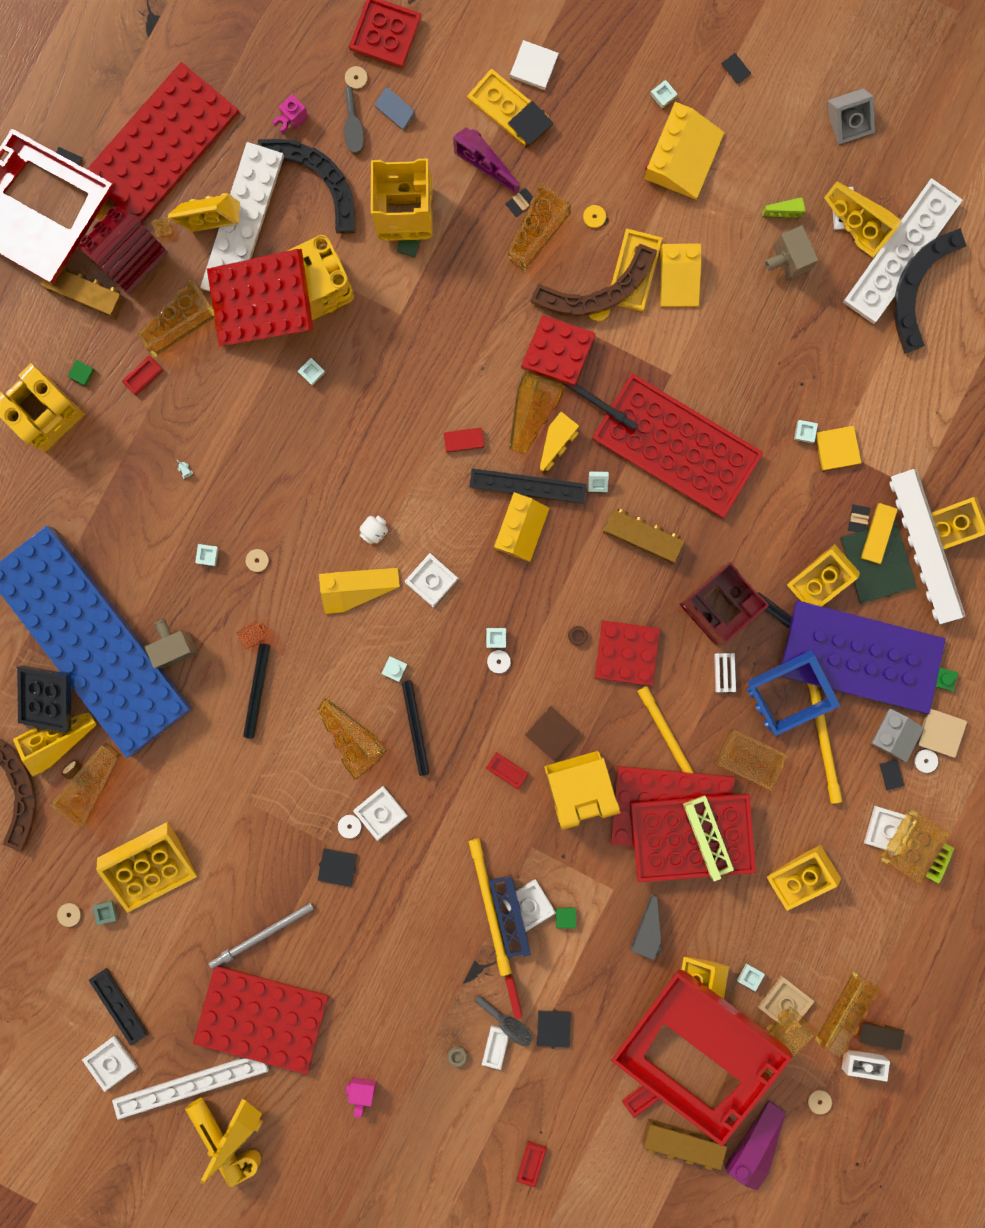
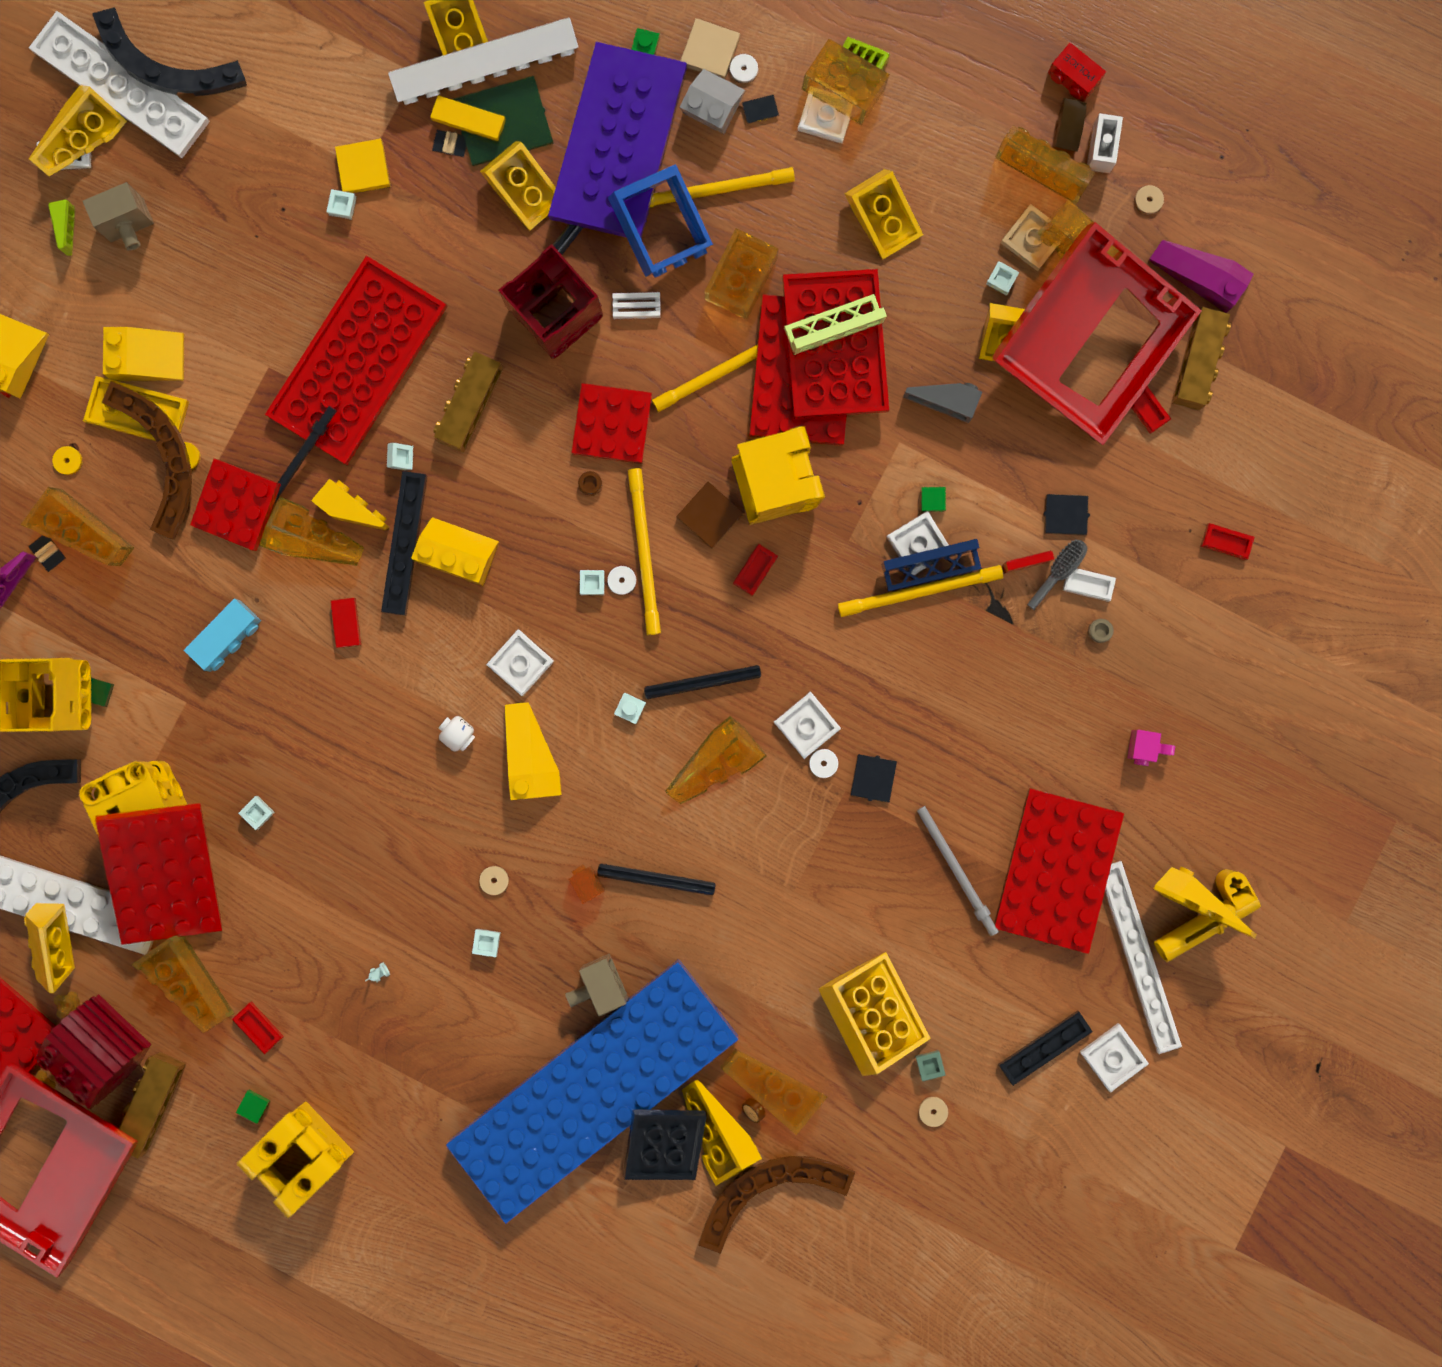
camera: 90 degrees left, 0 degrees up
none -> medium azure brick [184,598,261,672]
none -> yellow piece [628,468,661,635]
none -> red brick [1048,42,1107,102]

